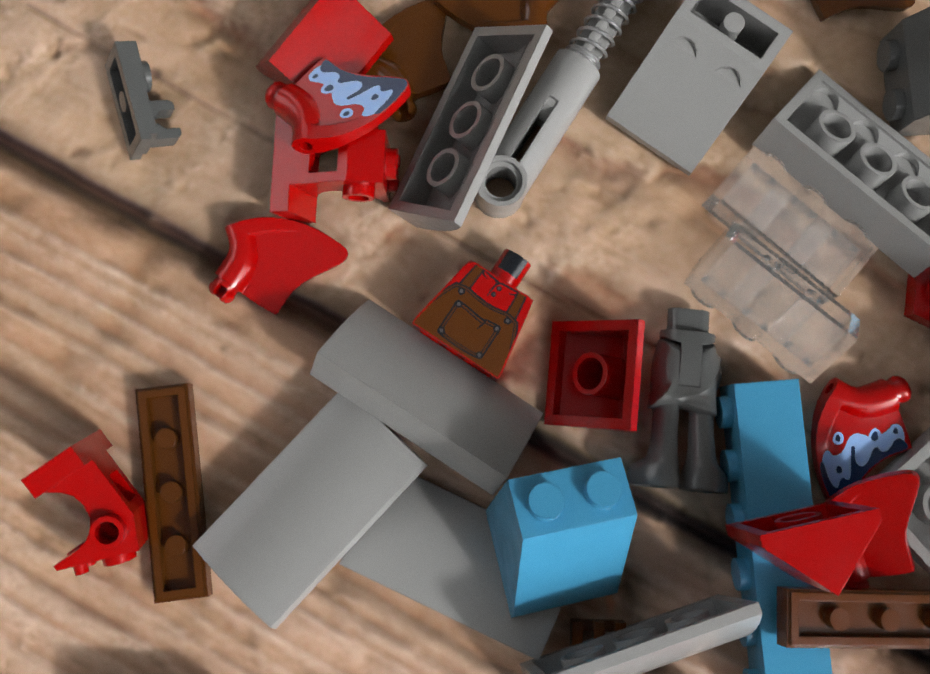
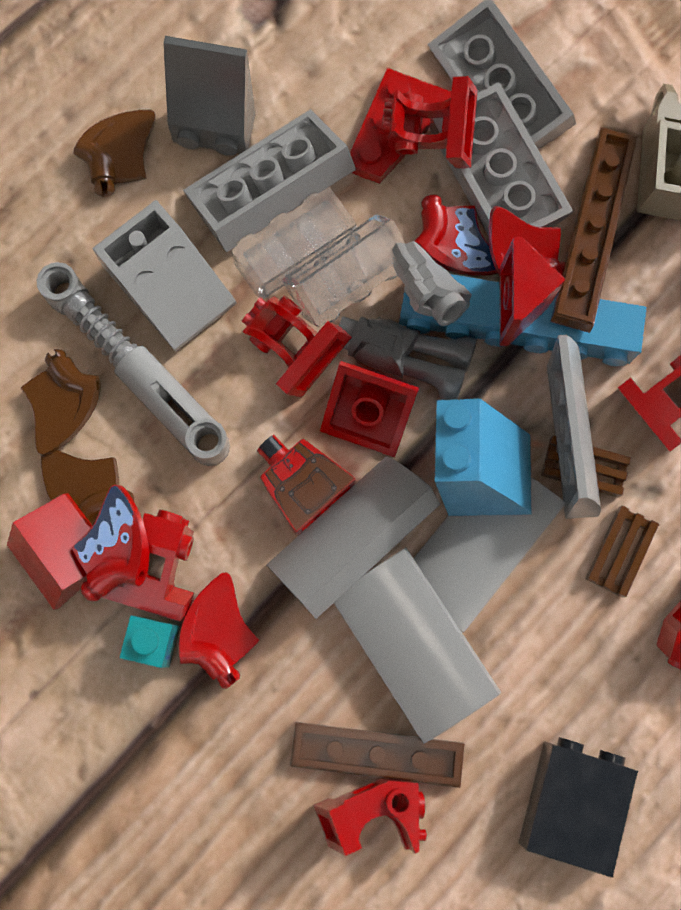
camera: 75 degrees left, 5 degrees down
dark grey plate [105,41,182,160] -> none
light grey slope [388,24,553,231] -> none
none -> teal brick [119,615,180,668]
none -> red tile [241,295,352,398]
none -> light grey rock [392,241,472,326]

